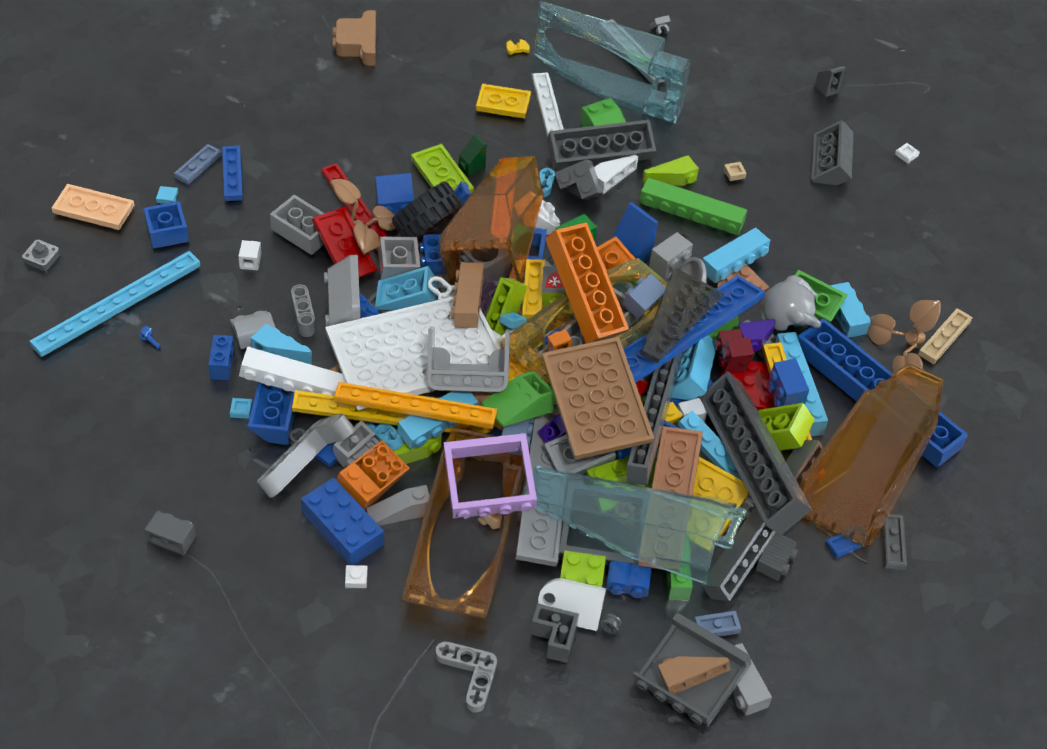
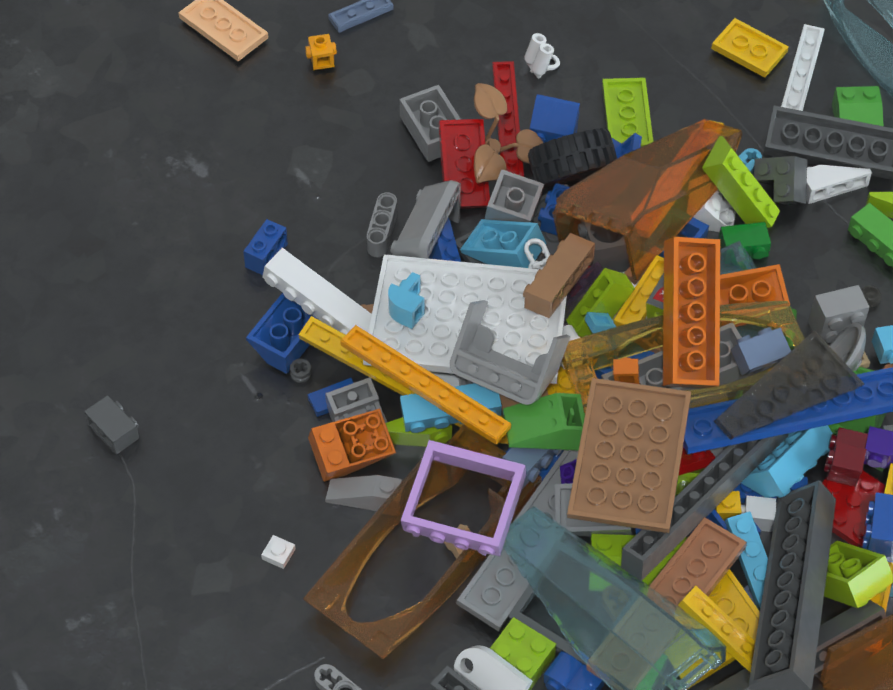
camera: 30 degrees right, 5 degrees up
piece [22,240,60,271] -> none
medium azure plate [30,251,201,357] -> none
blue hand [140,326,161,349] -> none
blue brick [143,201,189,249] -> none
medium azure tile [156,186,178,204] -> none
blue plate [222,146,243,201] -> none
light grey brick [230,311,275,349] -> none
medium azure tile [230,398,253,419] -> none
white brick [238,240,262,270] -> none
medium azure slope [251,324,312,365] -> none
light grey beam [257,413,355,498] -> none
blue brick [301,478,384,565] -> none
medium azure beam [364,421,404,450] -> none
dark green slope [458,134,487,177] -> none
blue slope [613,202,658,268] -> none
none -> light orange brick [305,34,337,70]
none -> medium azure brick [388,272,425,329]
none -> white piece [524,33,560,79]
none -> yellow plate [678,586,755,673]
none -> lime slope [702,136,780,228]

